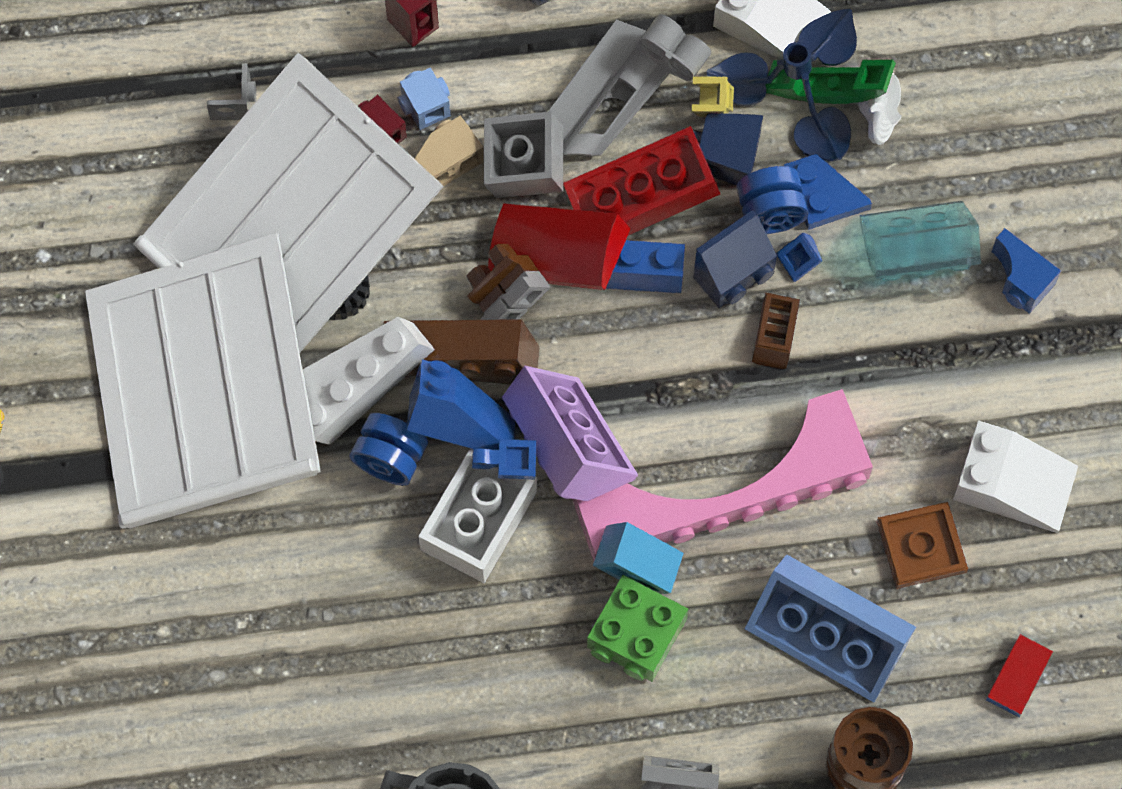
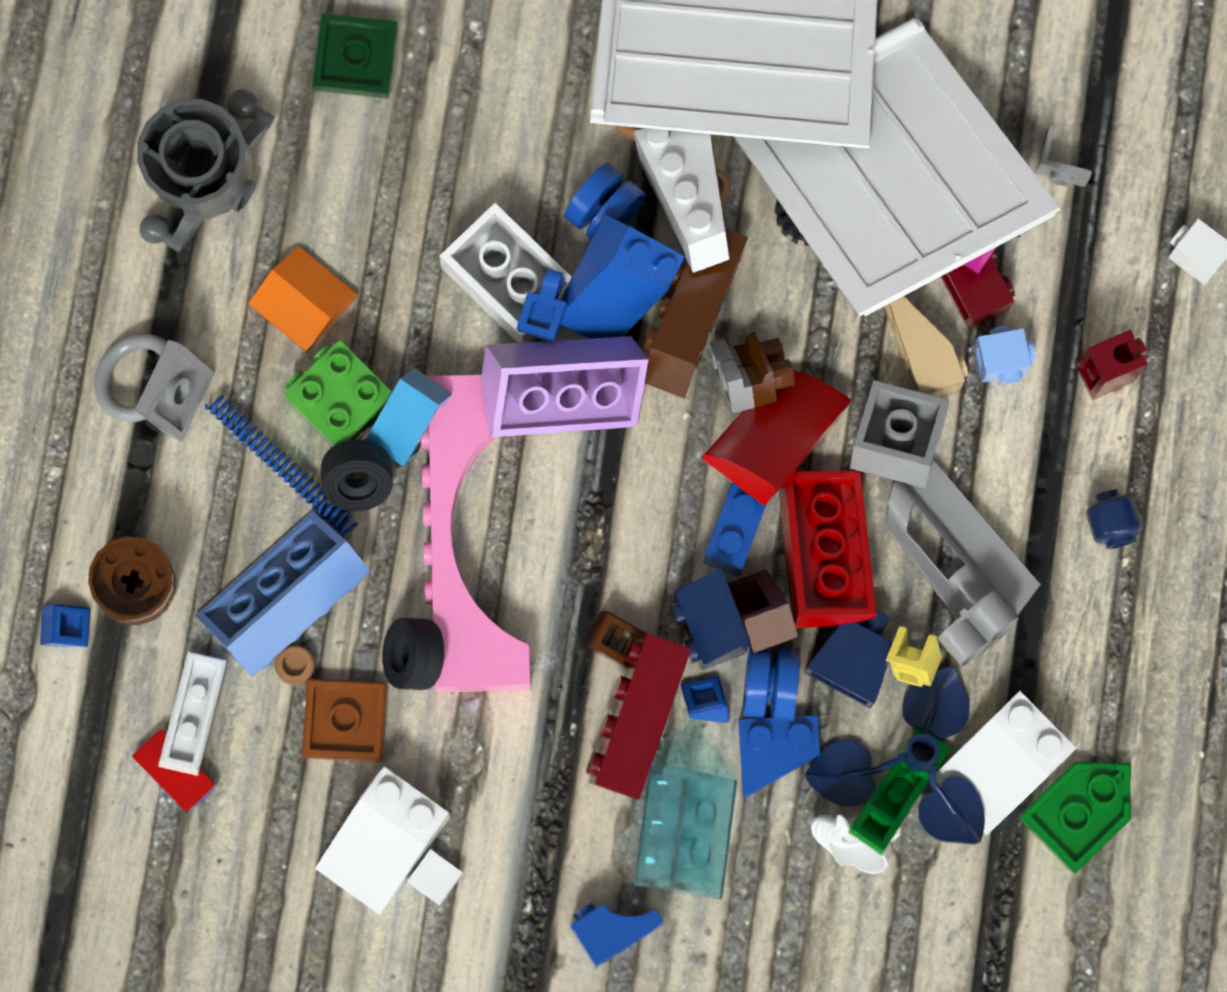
camera: 100 degrees right, 10 degrees up
none -> white tile [159,651,227,776]
none -> blue piece [205,395,358,535]
none -> orange slope [248,246,358,353]
none -> medium nougat tile [275,645,315,686]
none -> dark green plate [312,13,398,99]
none -> black tyre [321,439,393,511]
none -> black tyre [382,618,445,690]
none -> white tile [407,849,463,906]
none -> dark red brick [586,633,692,800]
none -> panel [728,569,798,653]

